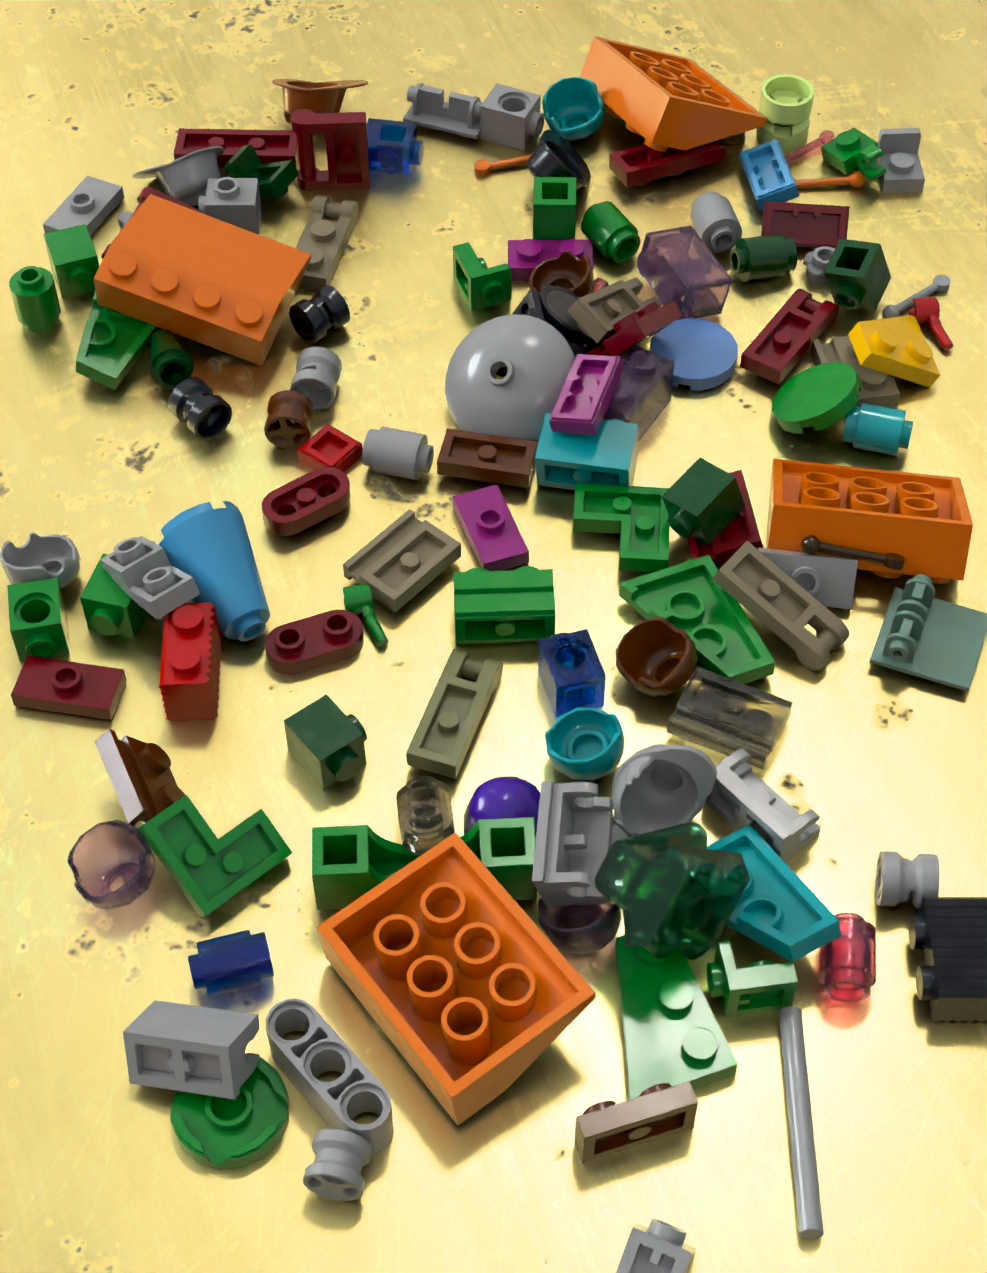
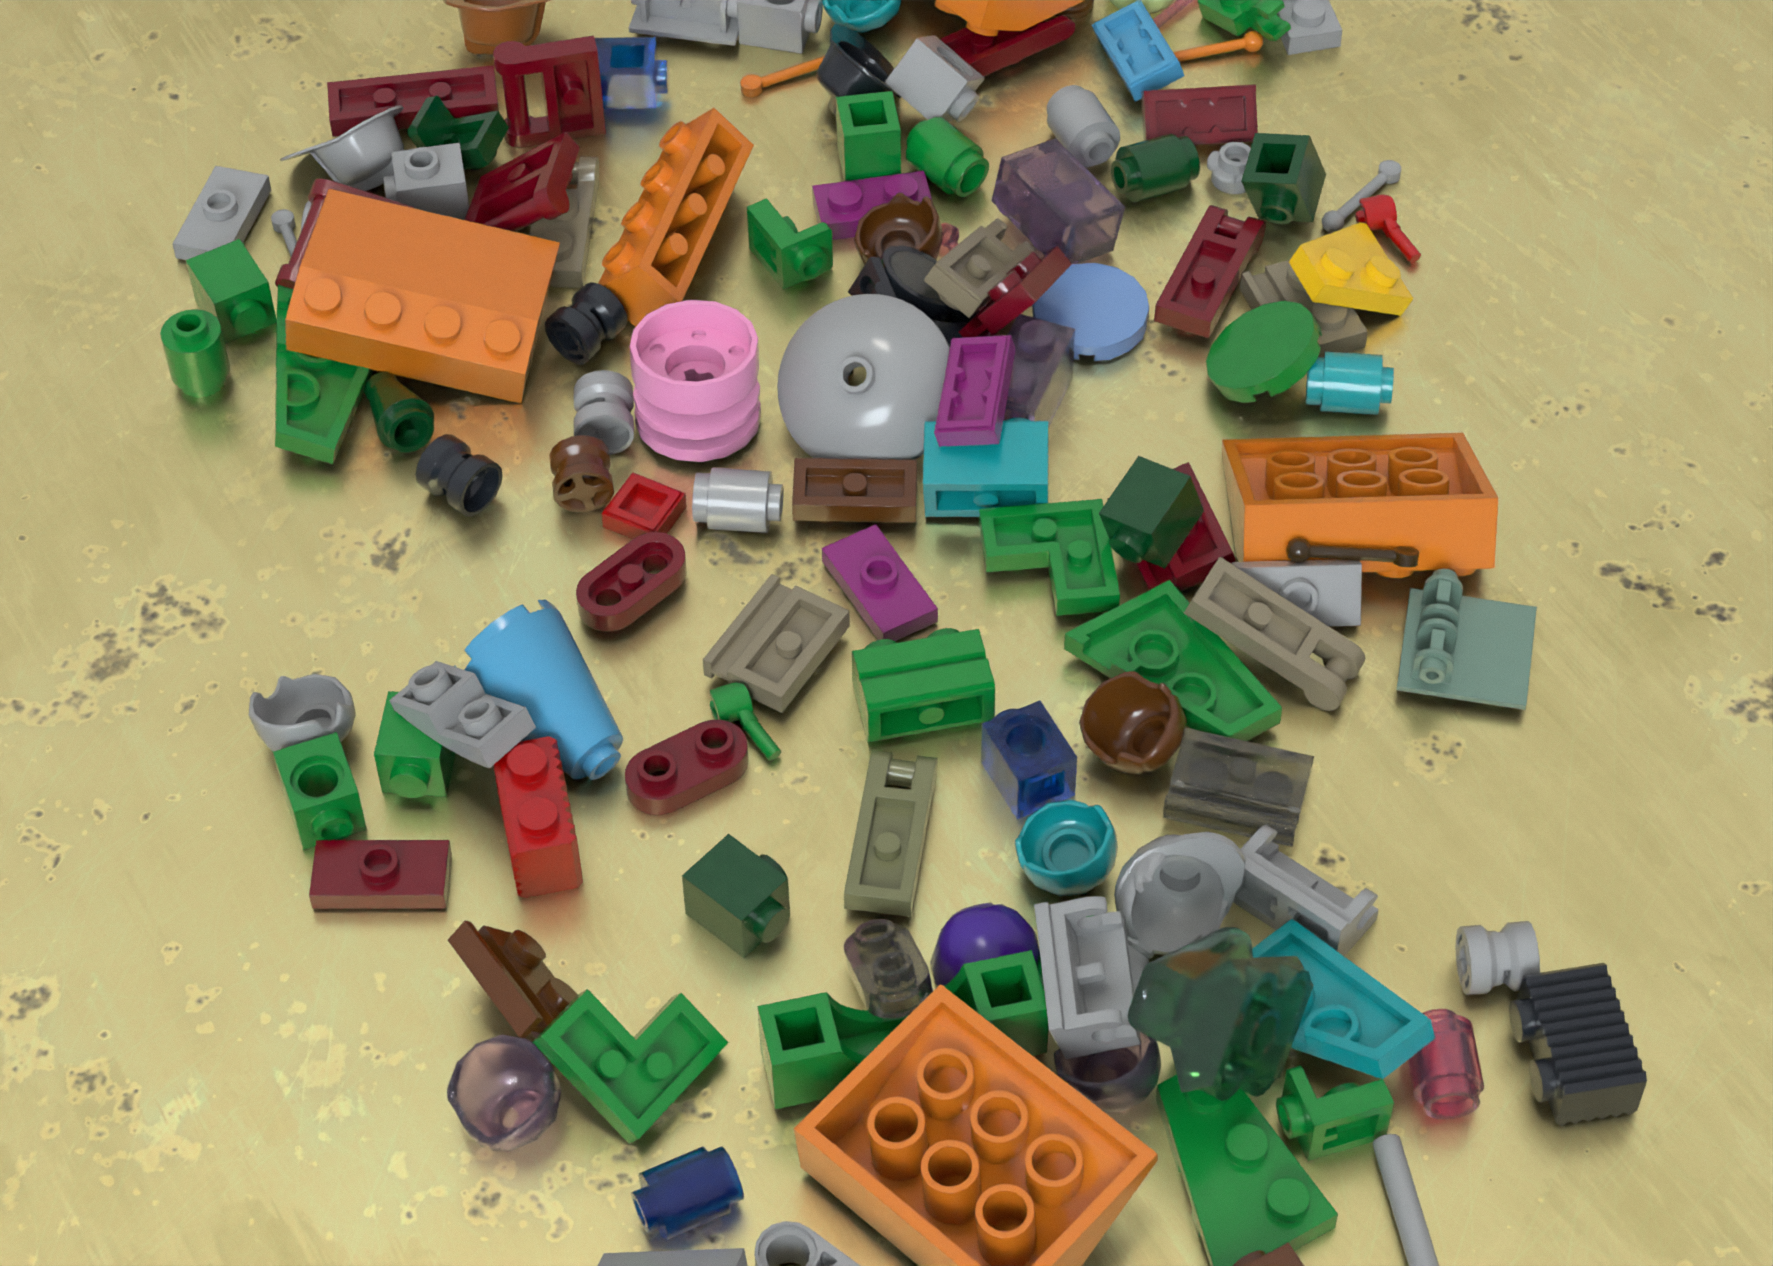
camera: 10 degrees left, 0 degrees up
none -> dark red plate [465,131,580,232]
none -> orange brick [598,108,754,327]
none -> bright pink wheel [629,300,761,462]
none -> light grey brick [884,35,985,122]

